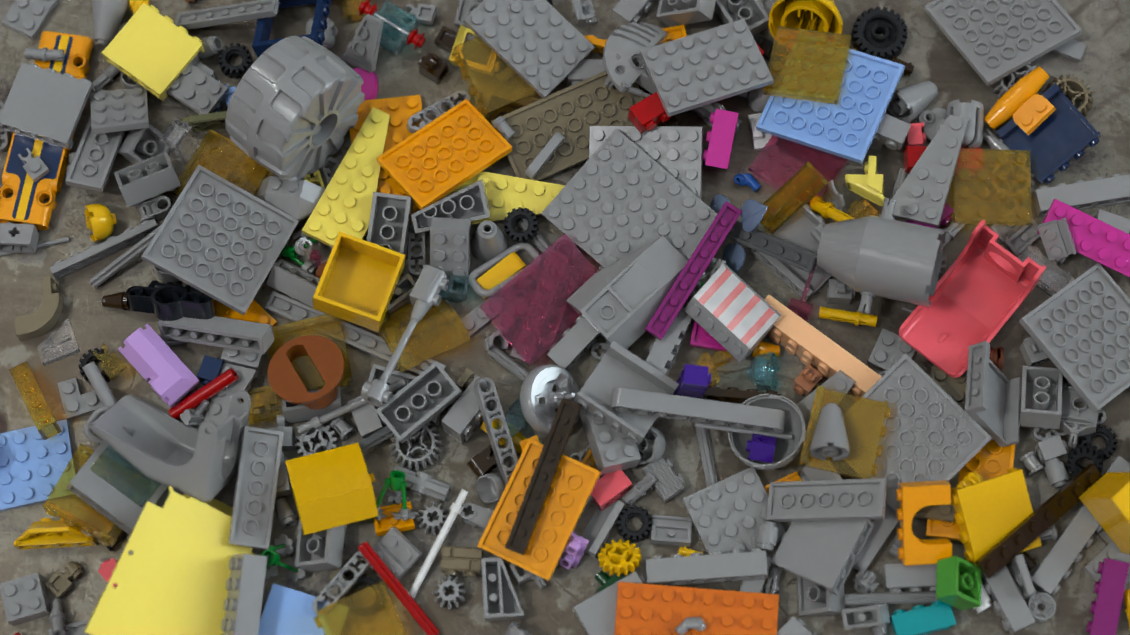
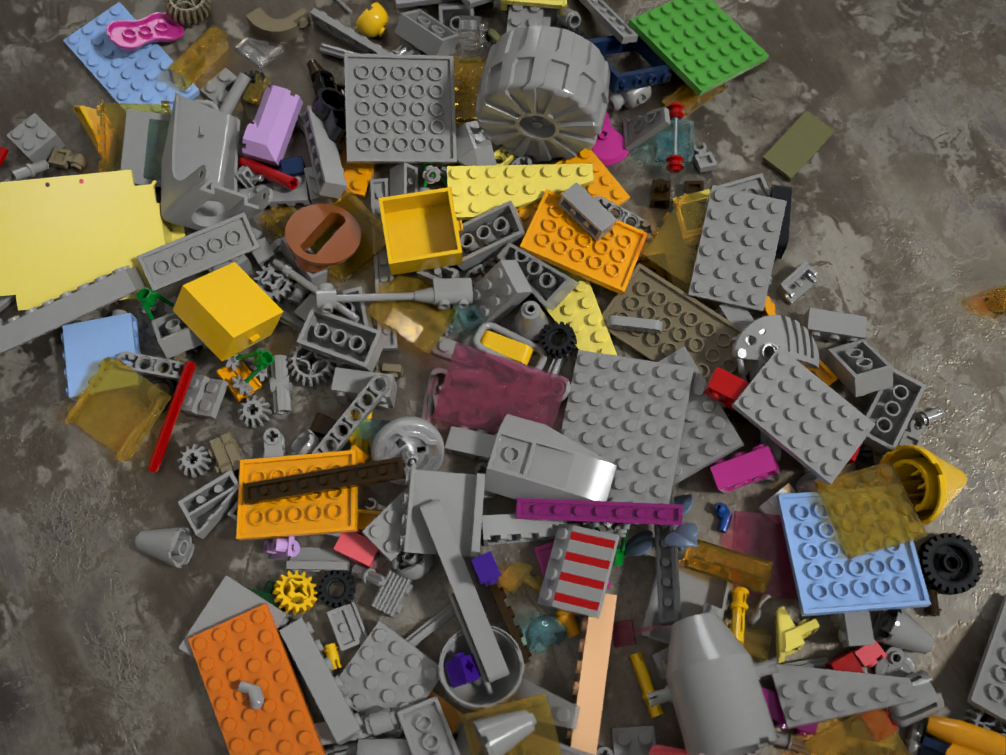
camera: 60 degrees right, 0 degrees up
white bar [408,489,469,599] -> none
light grey pin [493,116,516,140] -> none
nougat brick [792,364,823,397] -> none
none -> light grey brick [558,182,617,242]

